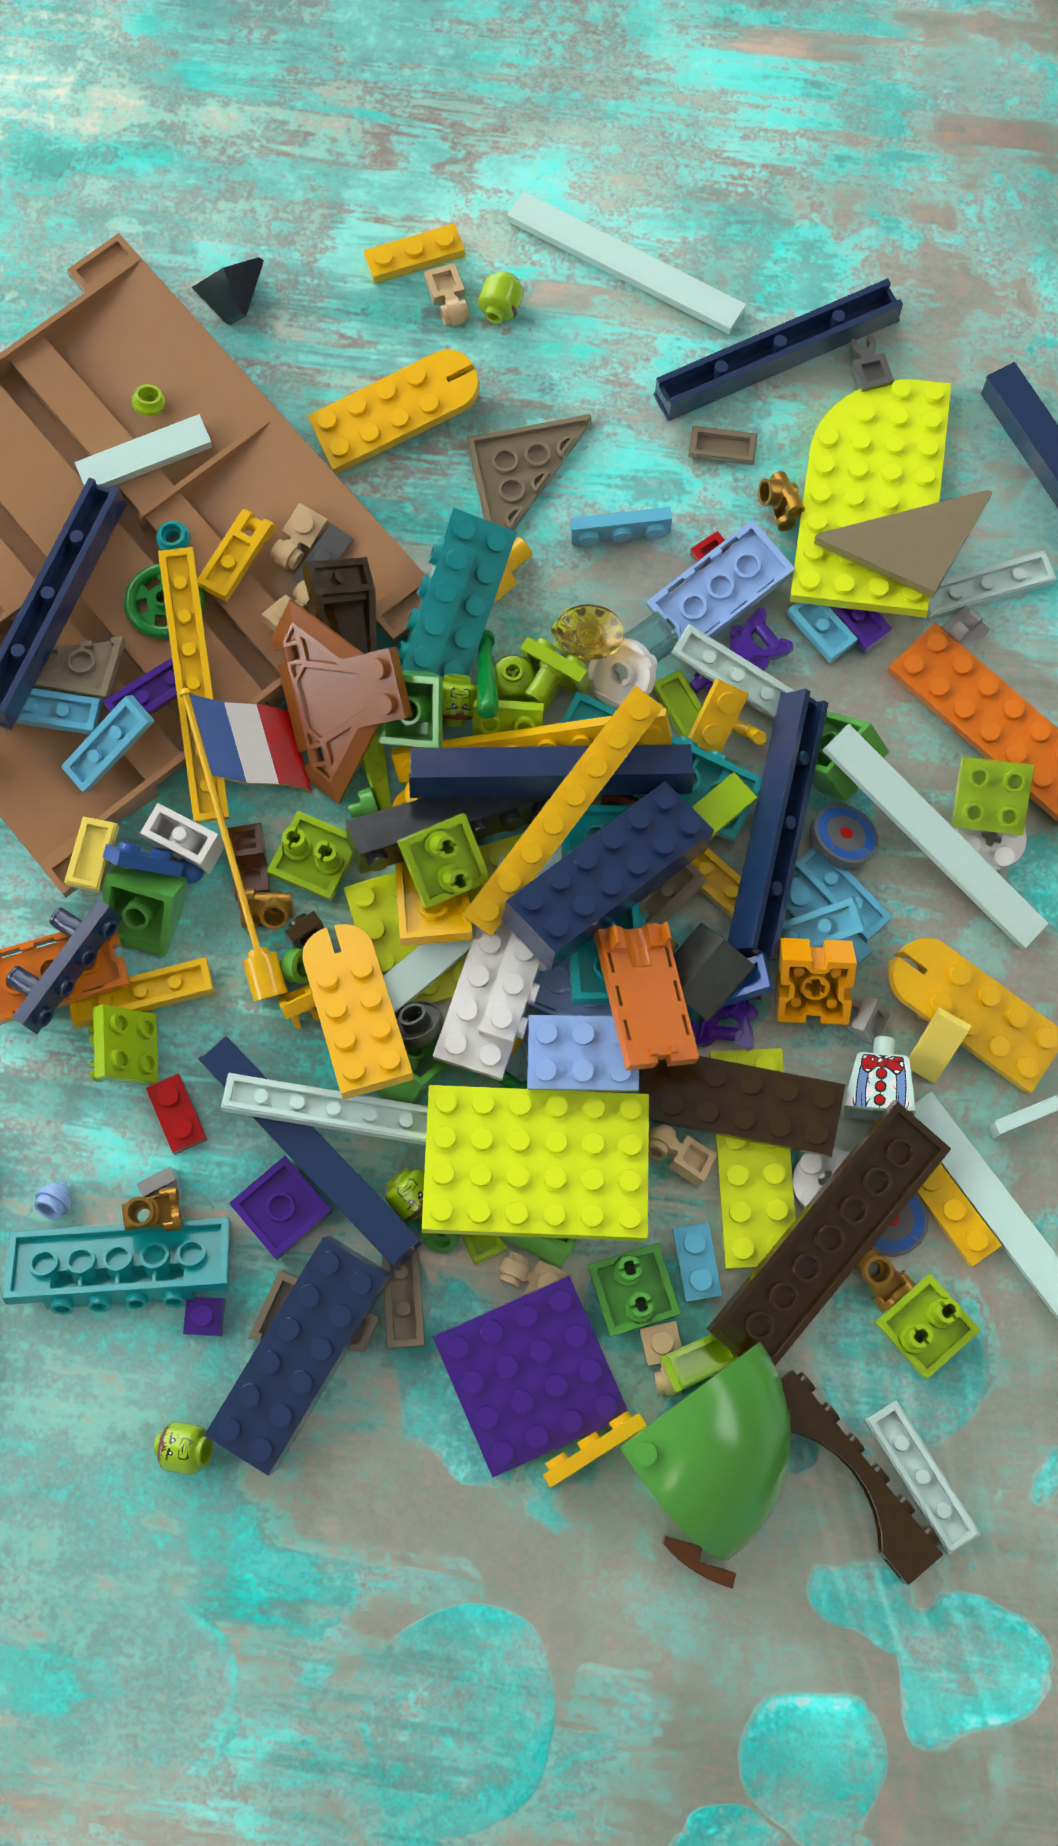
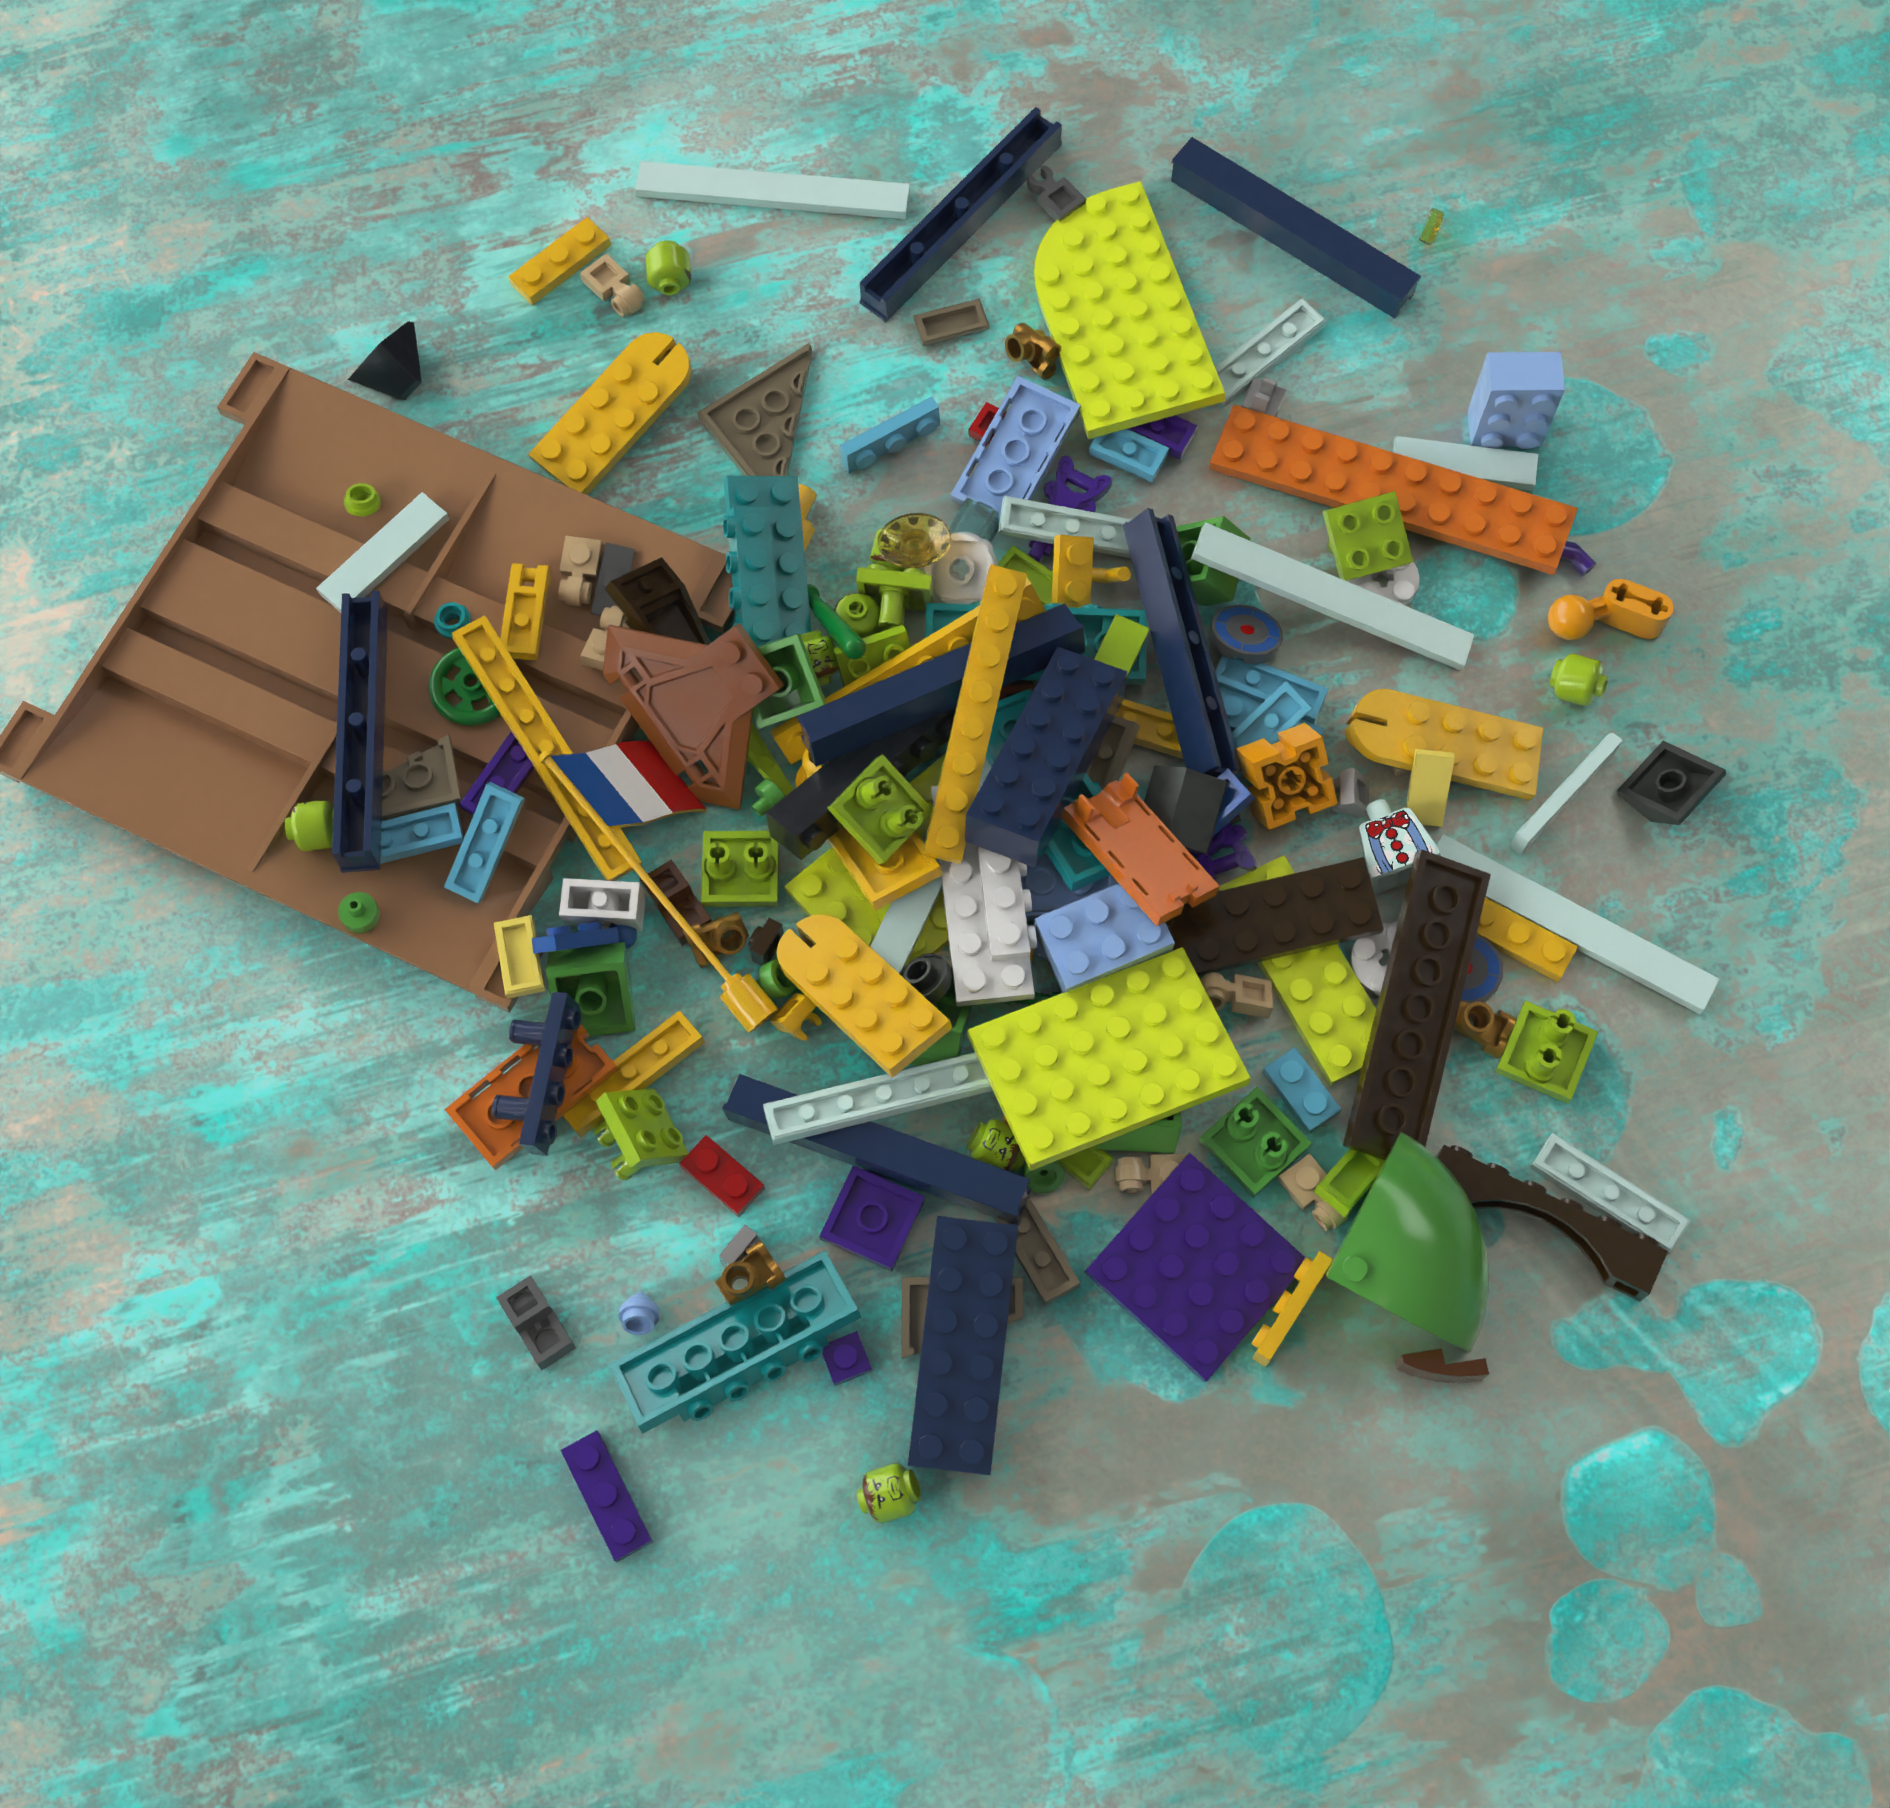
camera: 25 degrees left, 5 degrees down
dark tan tile [814,490,992,598] -> none

